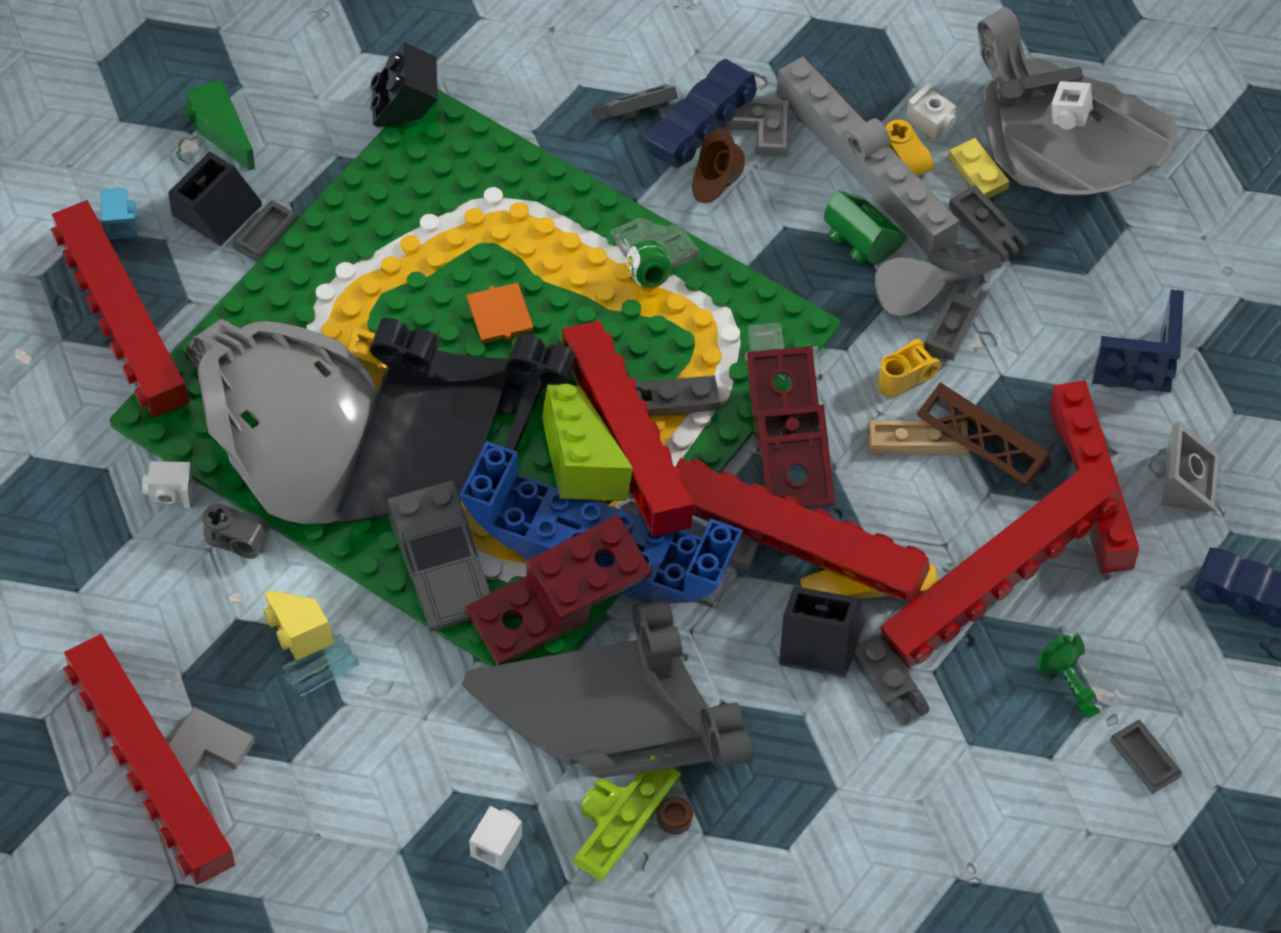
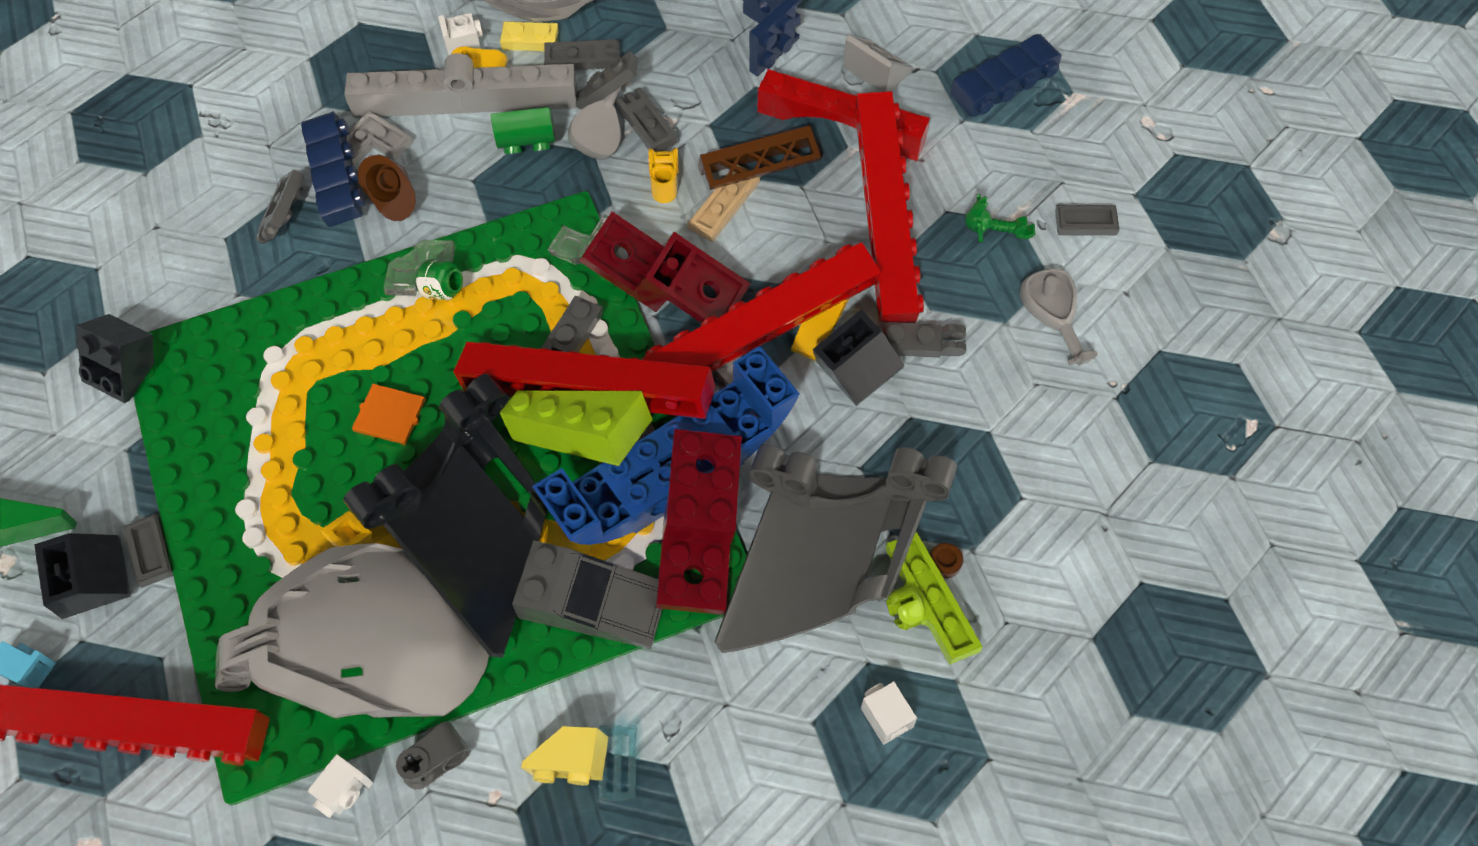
camera: 55 degrees left, 5 degrees up
none -> light grey piece [1019,269,1098,366]

